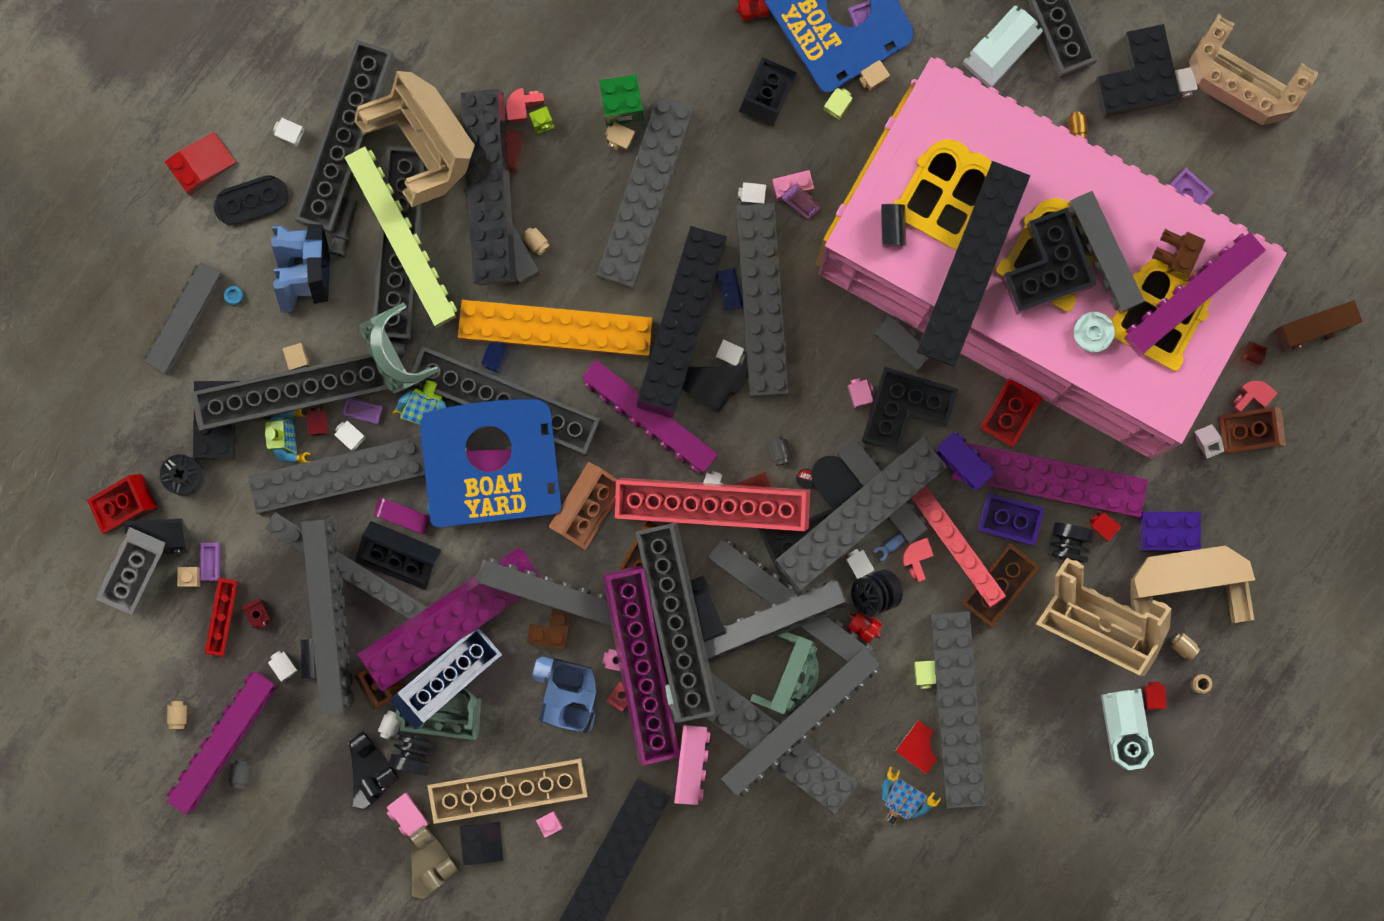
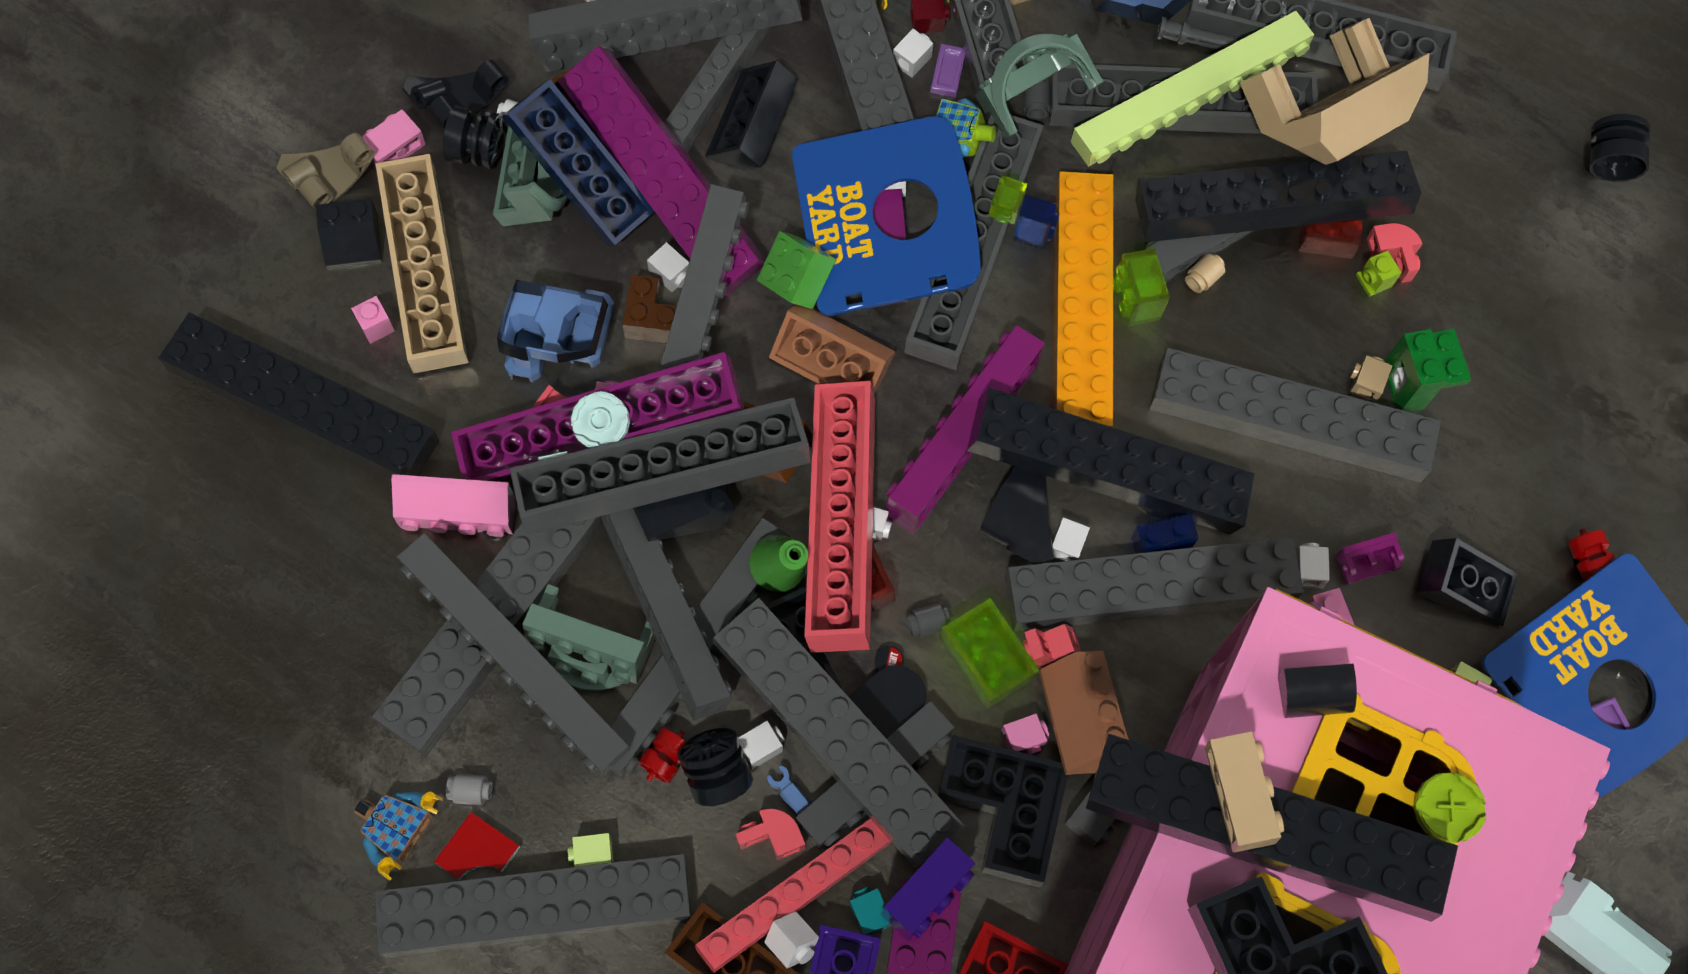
camera: 80 degrees right, 15 degrees down
magenta beam [373,498,430,535] -> none
none -> light grey brick [446,773,493,806]
none -> light aqua tile [571,391,630,448]
none -> white brick [647,242,689,292]
none -> bright green cone [749,534,808,593]
none -> bright green brick [757,231,836,309]
none -> white brick [764,911,819,969]
none -> teal brick [849,887,892,936]
none -> clear neon green brick [939,598,1040,709]
none -> clear neon green brick [989,176,1028,224]
none -> coral brick [1023,624,1081,668]
none -> nougat slope [1039,651,1128,775]
none -> clear neon green brick [1113,248,1170,326]
none -> tan brick [1205,731,1284,853]
none -> magenta hinge [1335,532,1404,585]
none -> lime tile [1414,773,1487,844]

